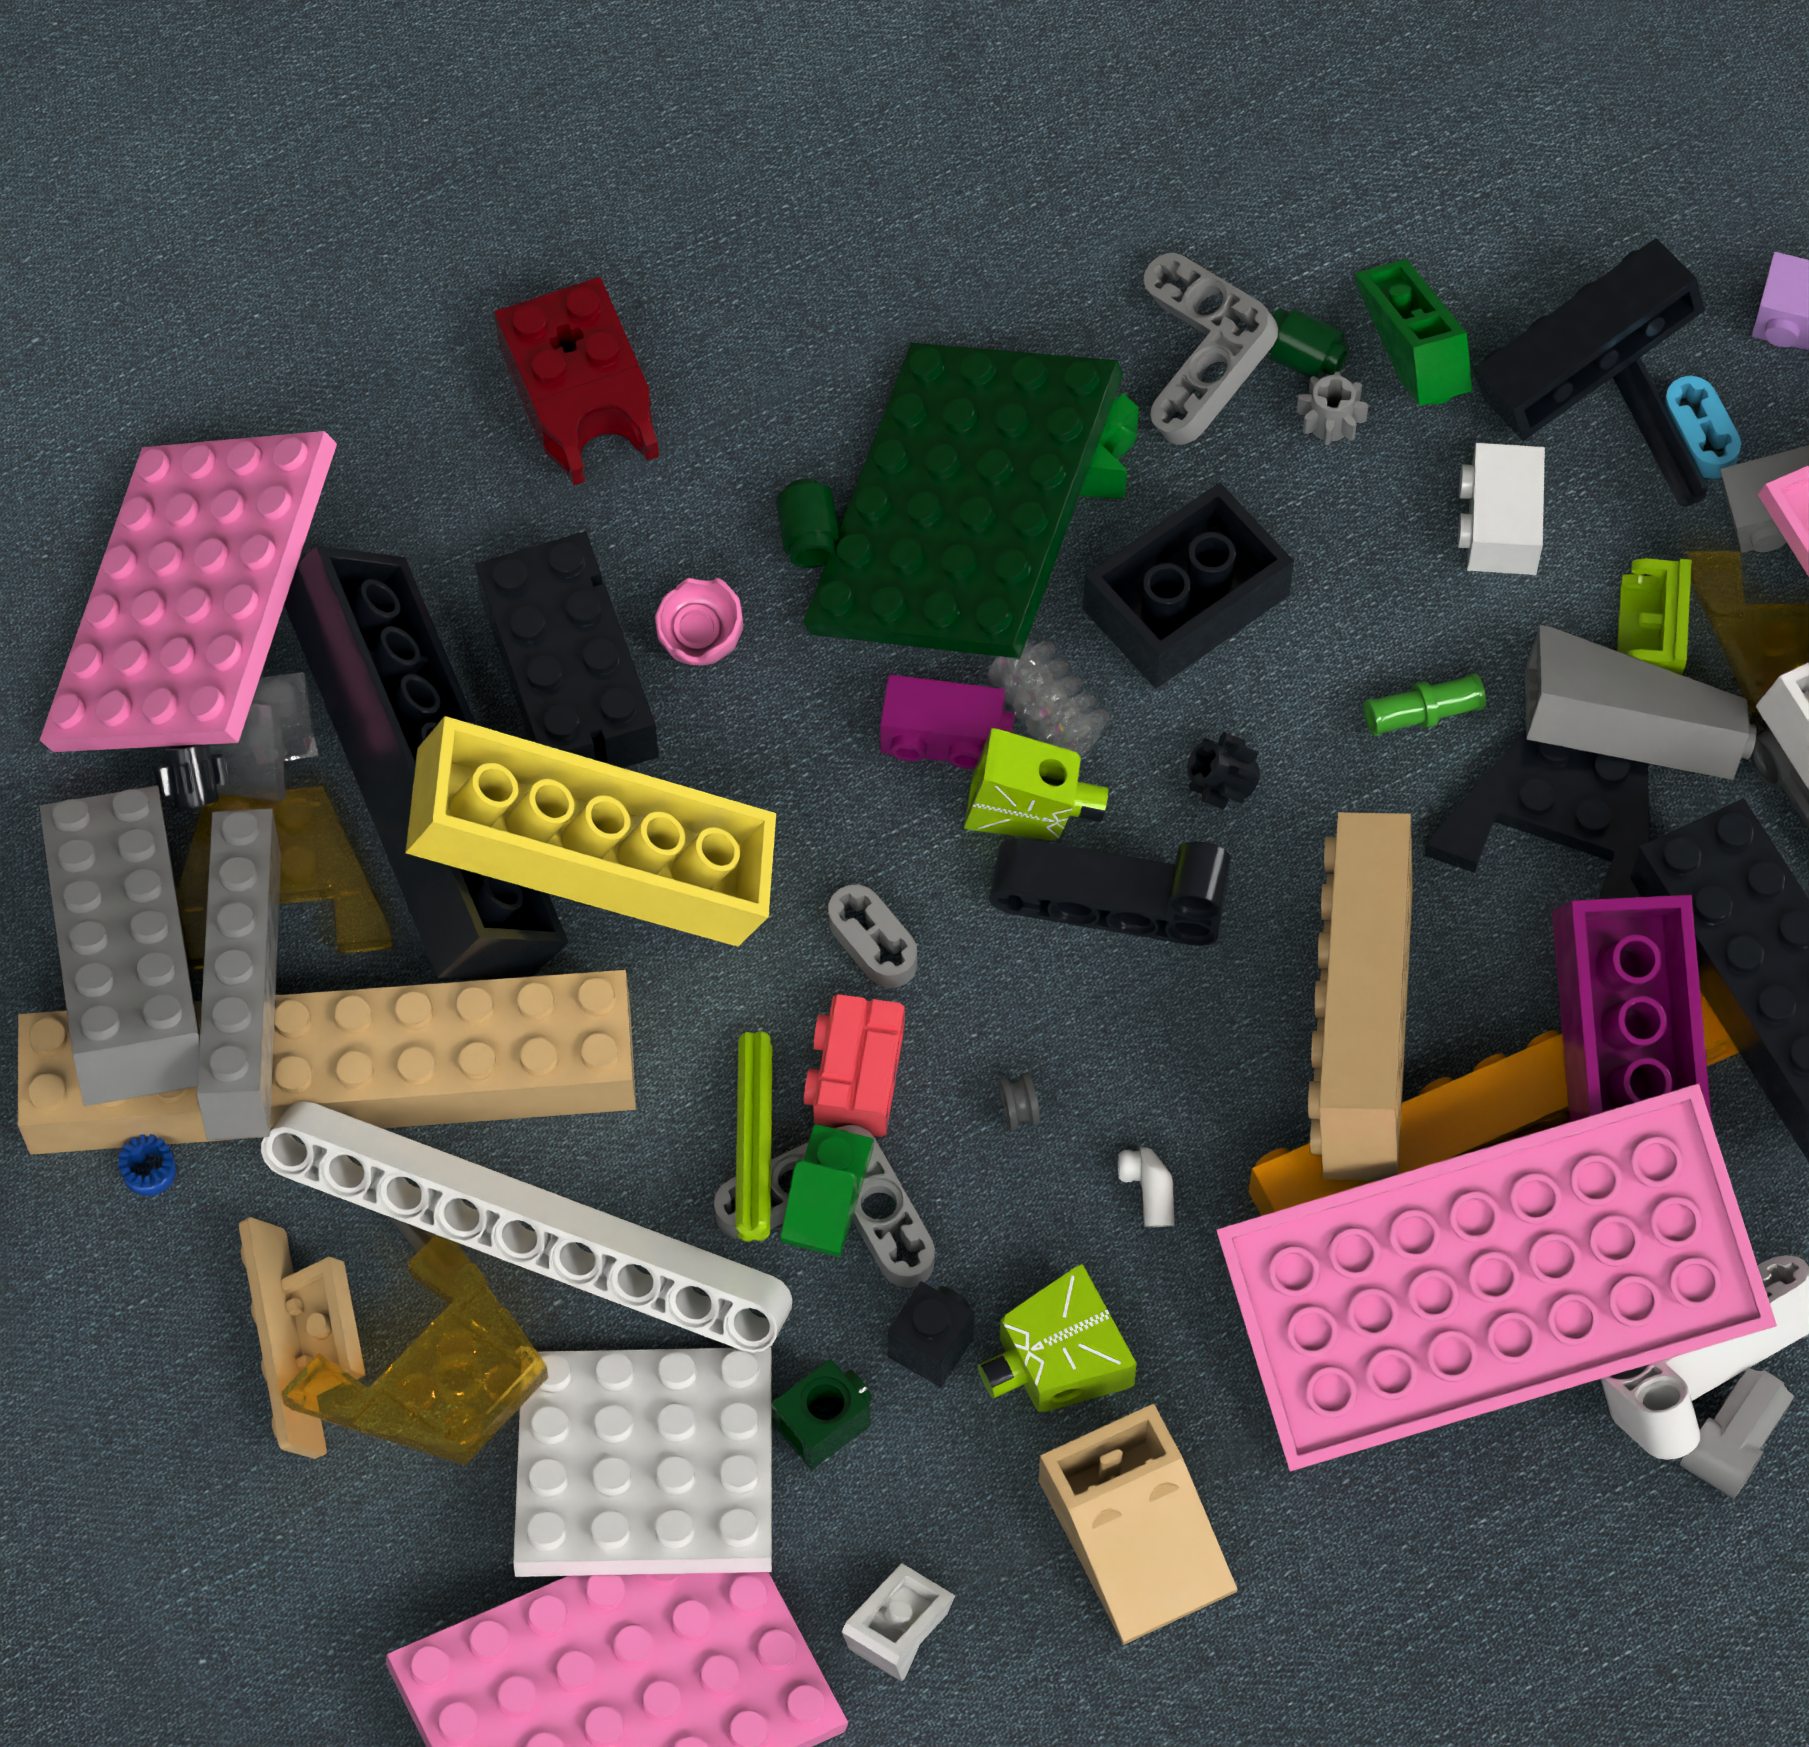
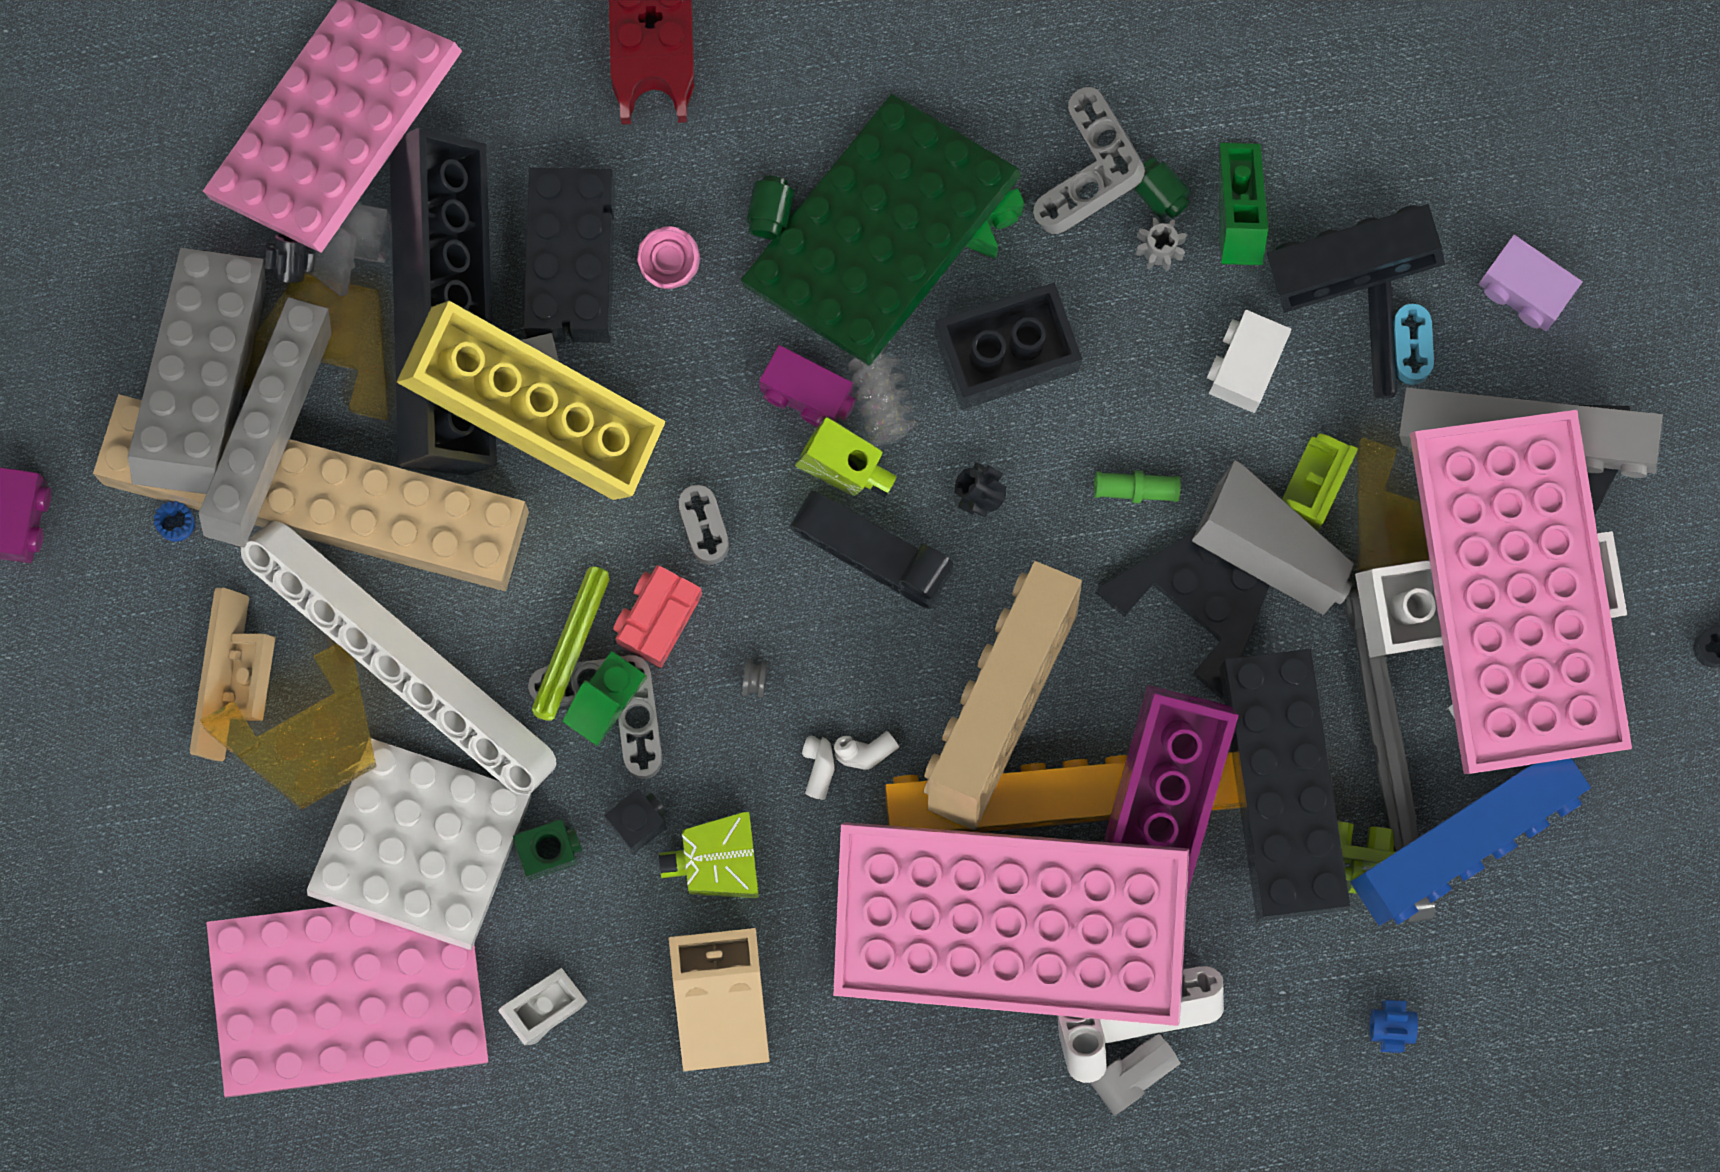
camera: 15 degrees right, 15 degrees up
none -> white arm [834,731,899,770]

